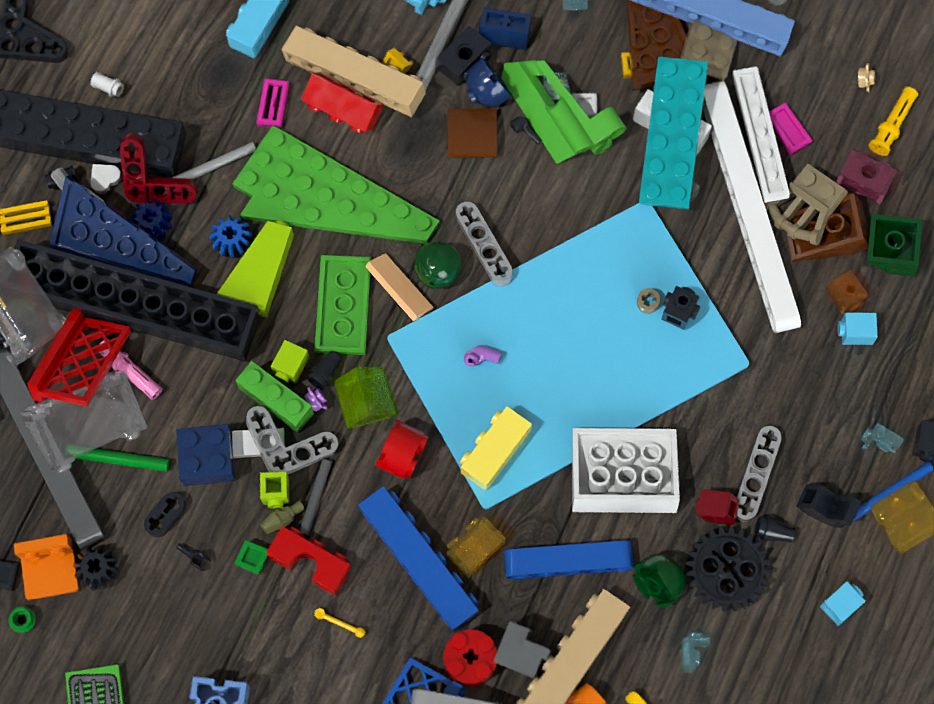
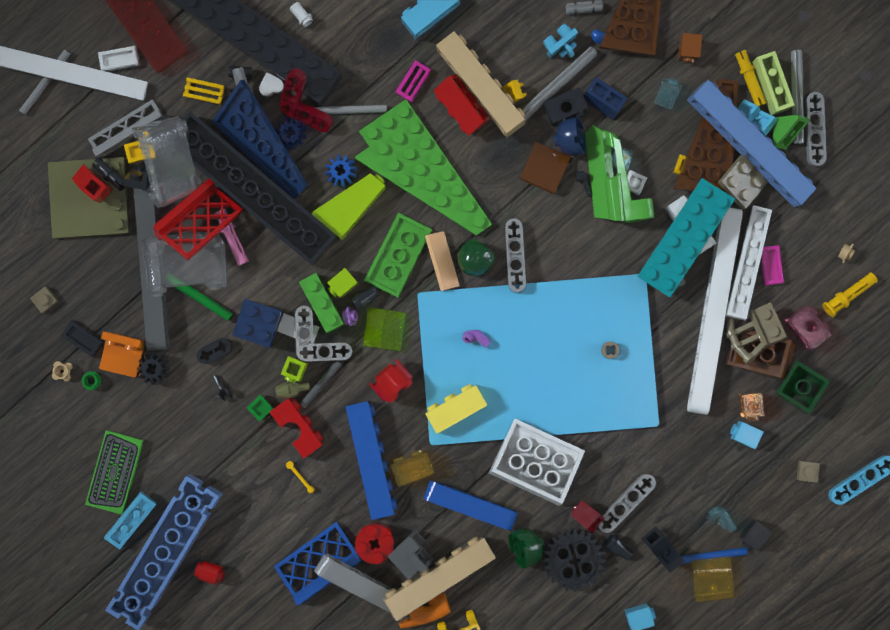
camera: 30 degrees right, 15 degrees up
black brick [661,286,701,330] -> none
clear light blue bracket [681,633,710,673] -> none

